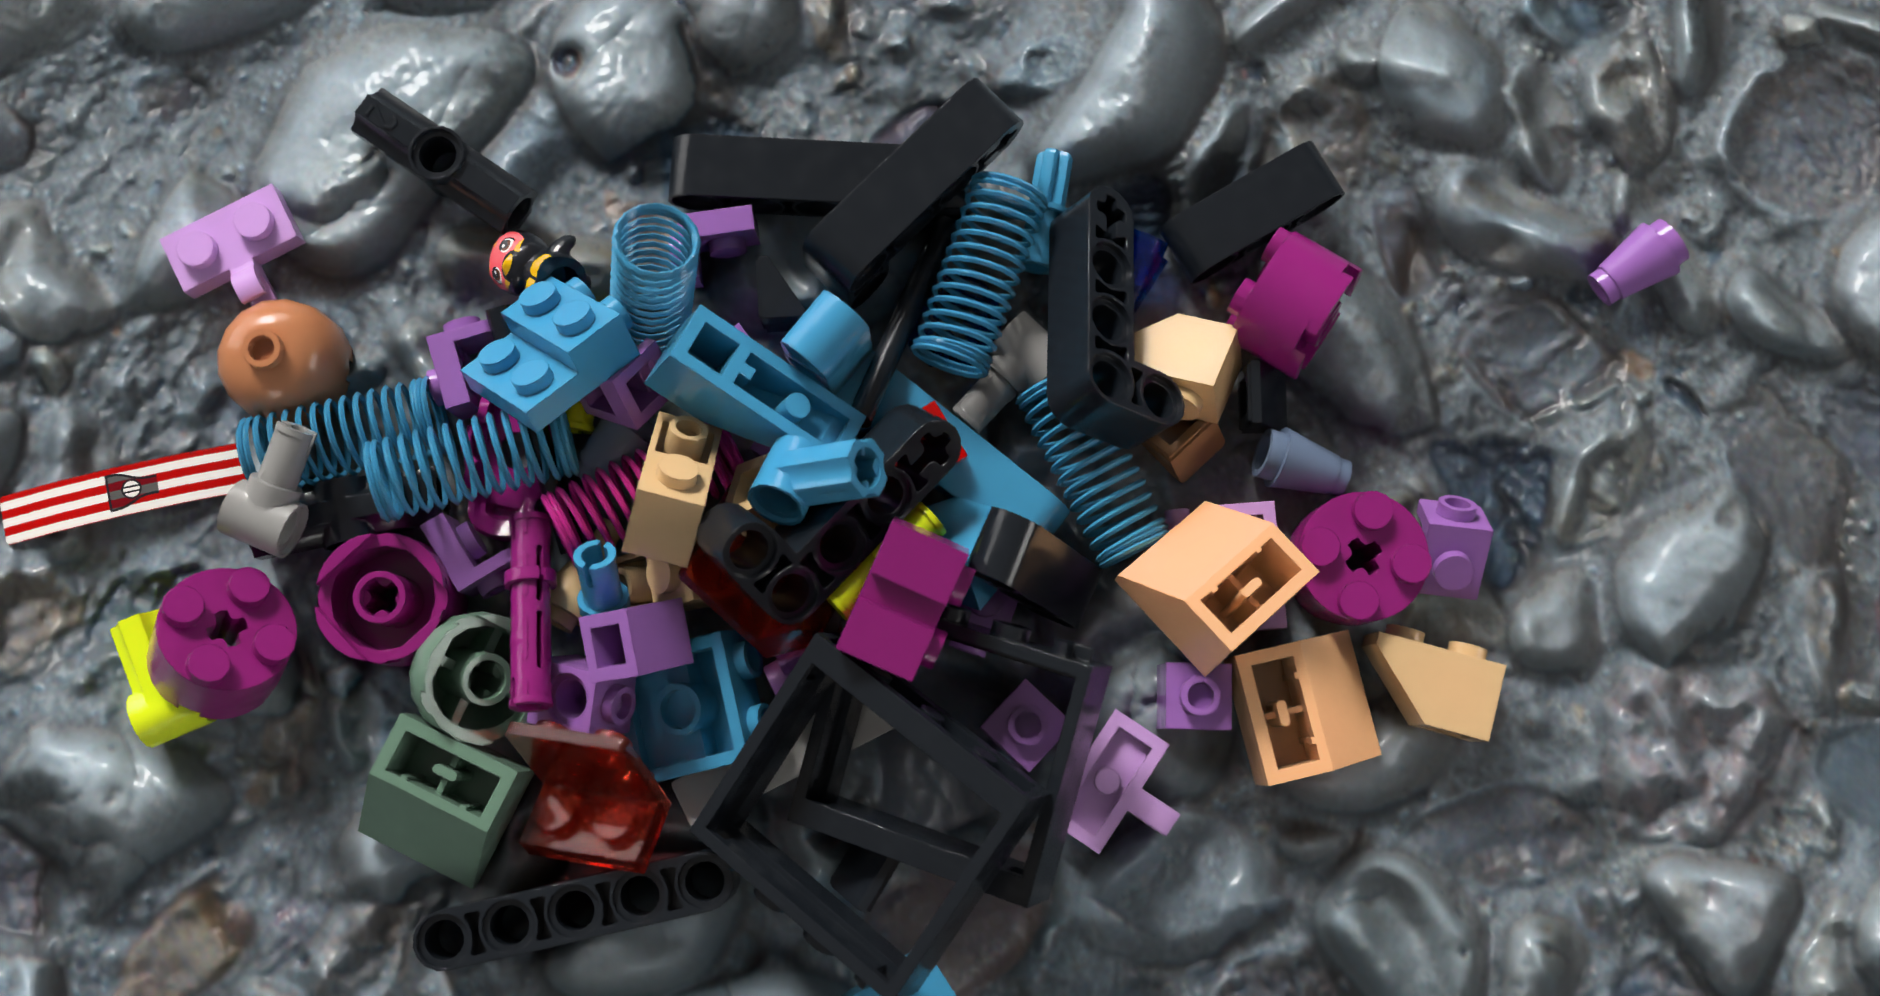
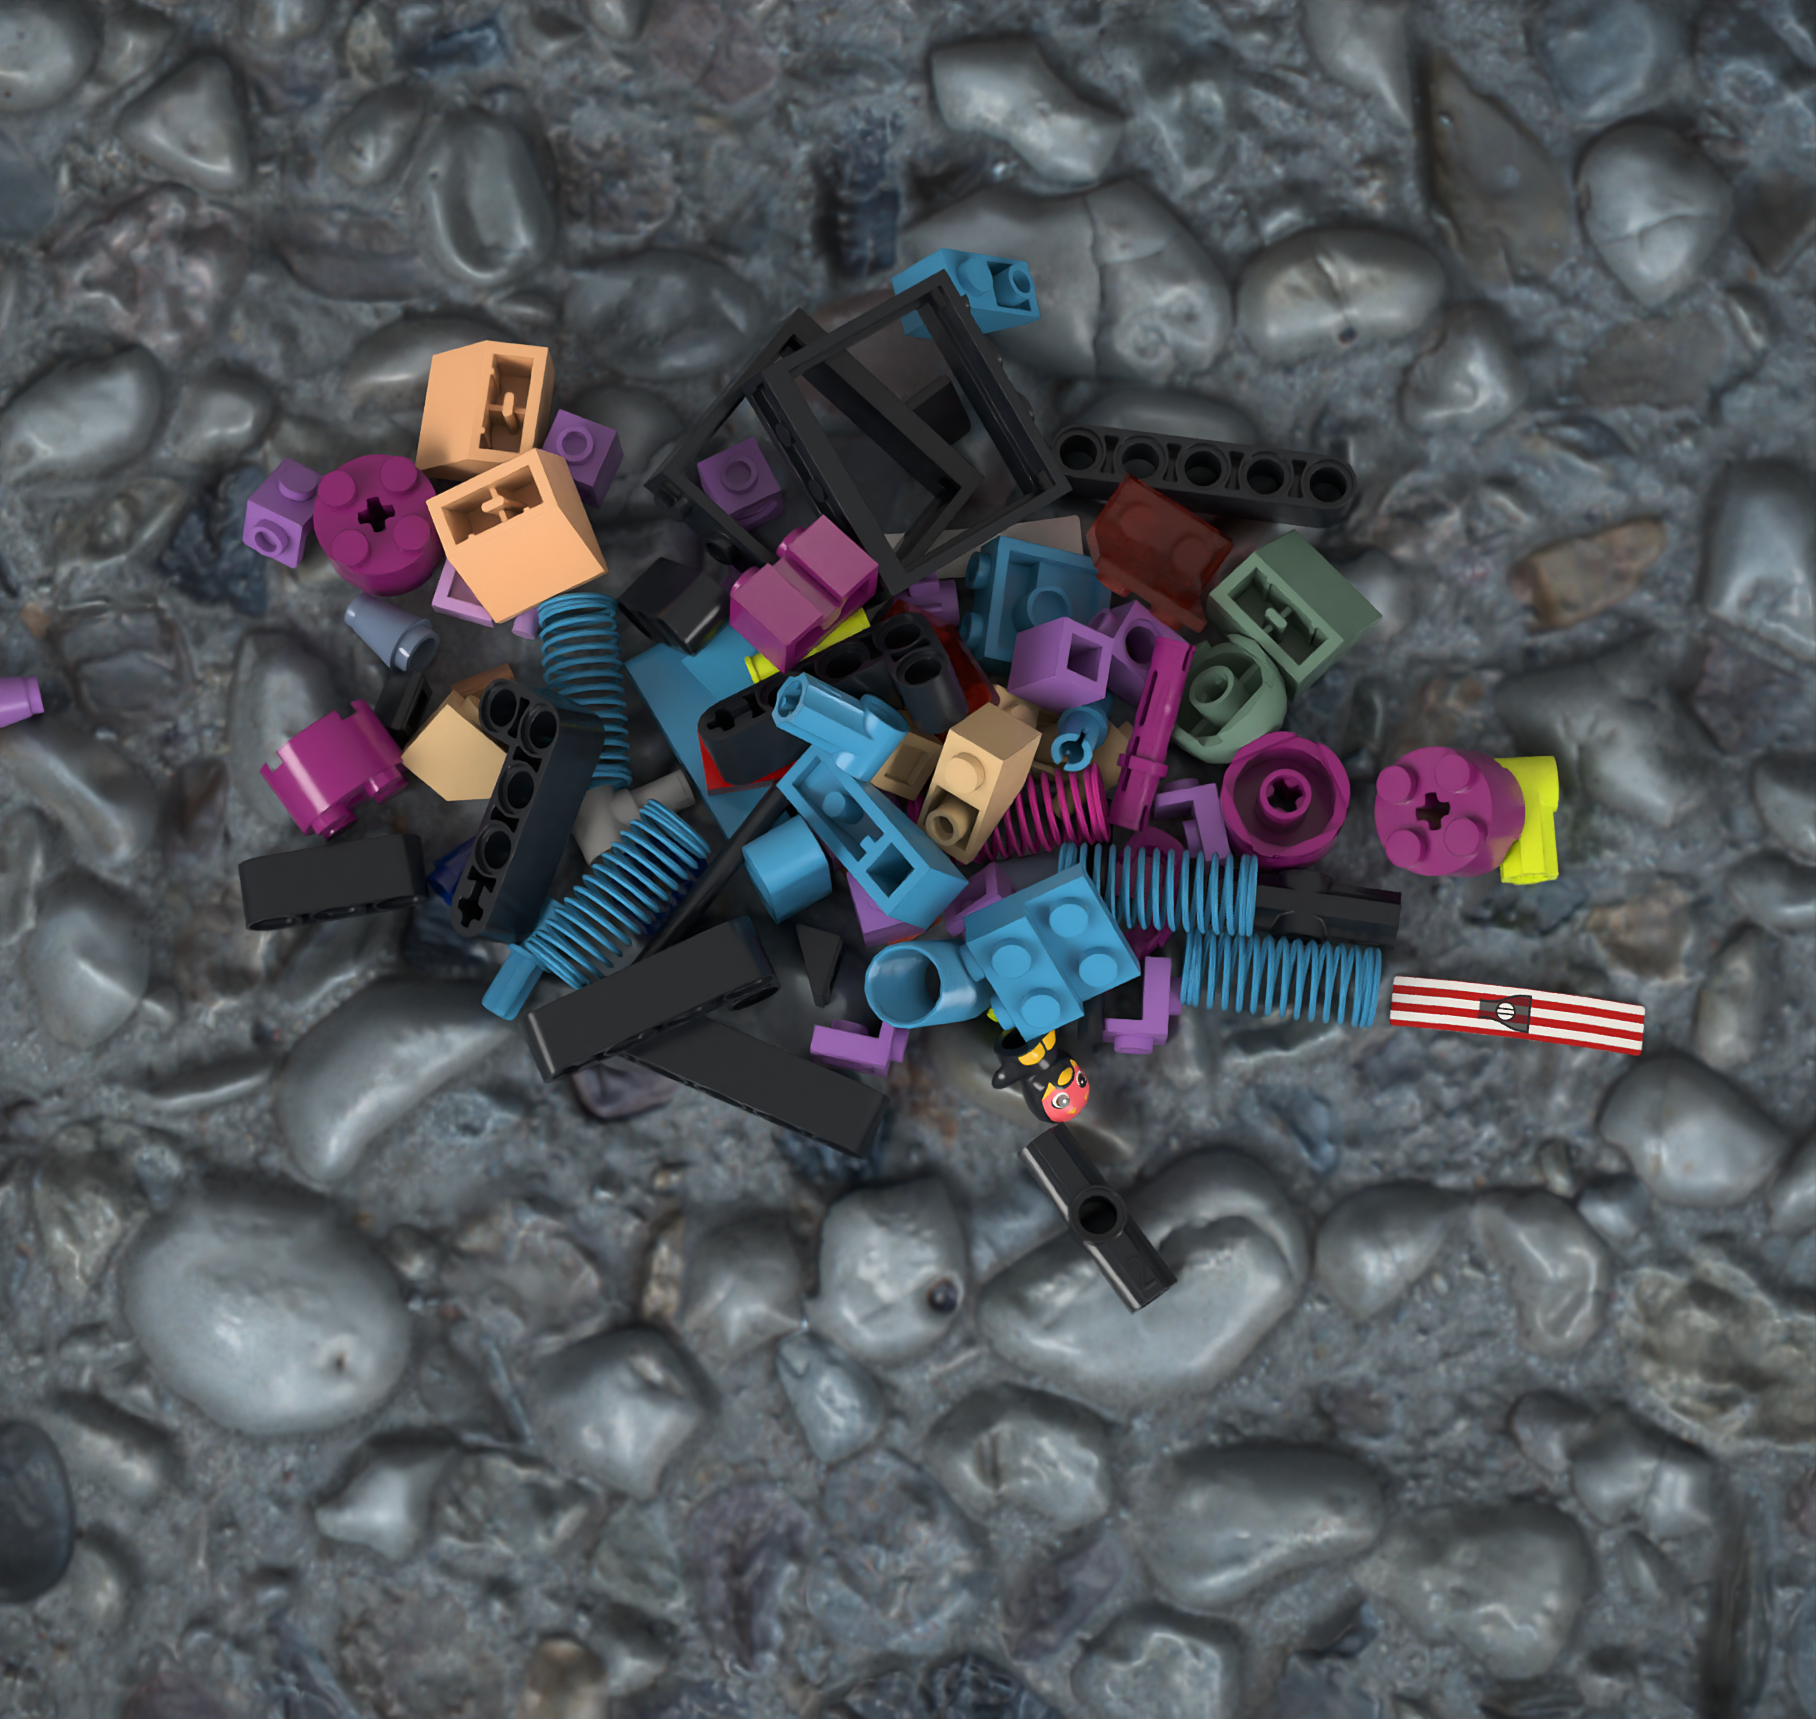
camera: 155 degrees left, 5 degrees down
lavender plate [159,183,306,306] -> none
nougat cylinder [217,299,353,425] -> none
light grey pin [217,421,318,558] -> none
lavender plate [1067,709,1181,854] -> none
tan slope [1362,624,1507,742] -> none

